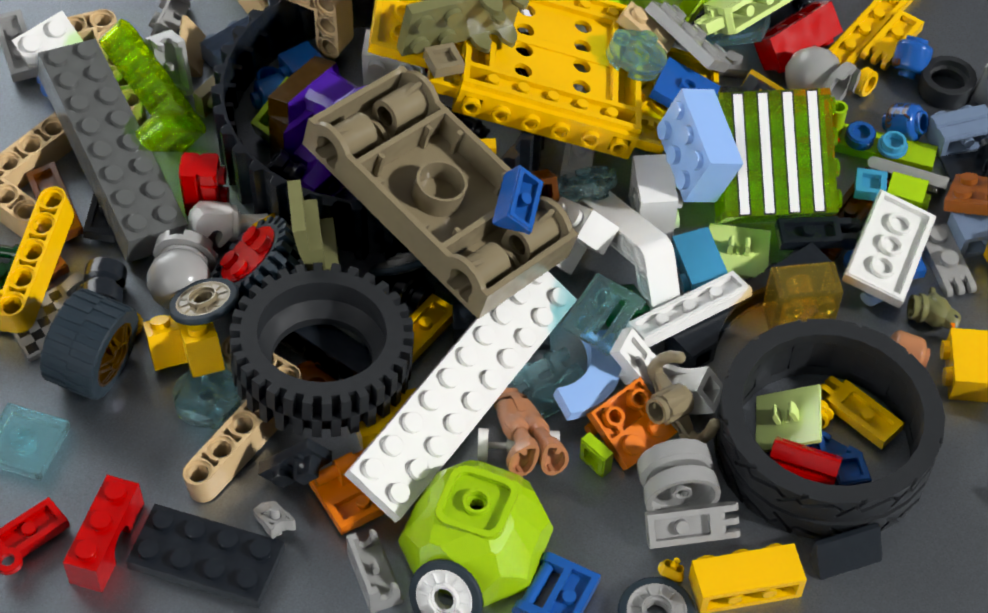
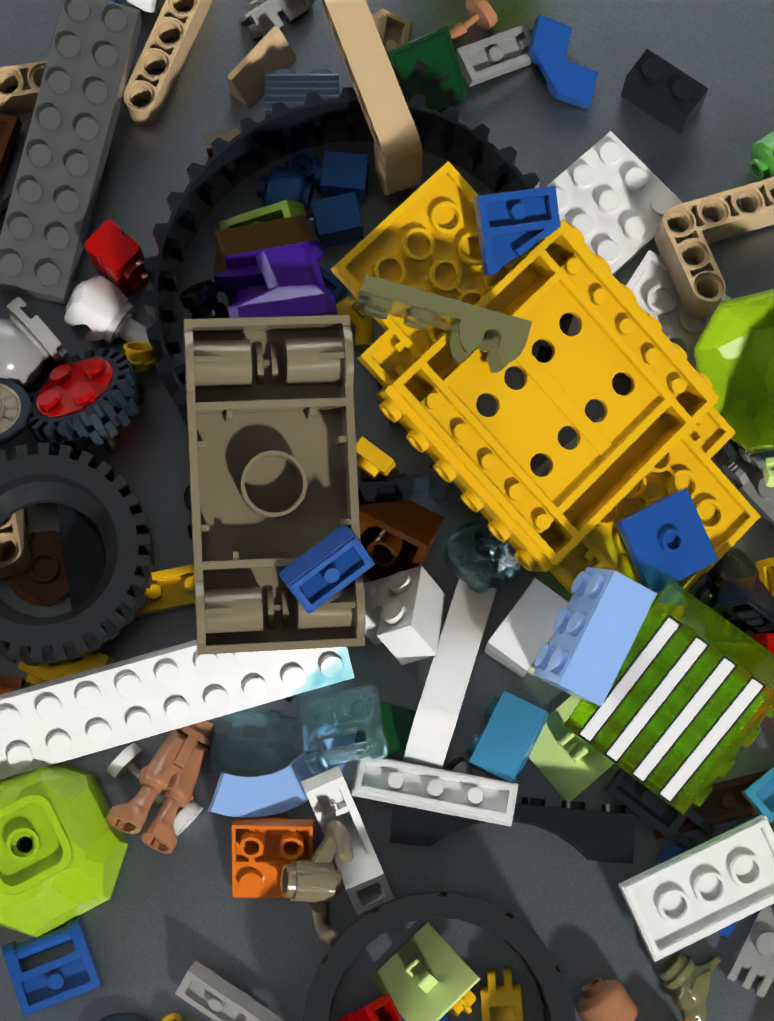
camera: 45 degrees right, 25 degrees up
clear neon green beam [99,19,207,152] -> none
light grey hinge [145,30,194,99] -> none
olive slope [287,179,340,271] -> none
dark tan plate [423,42,465,78] -> none
lime tile [579,432,614,478] -> none
clear light blue plate [606,29,667,81] -> none
tan plate [616,1,676,60] -> none
light grey wheel [637,438,721,511] -> none
light grey plate [644,1,732,73] -> none
clear yellow brick [762,262,844,330] -> none

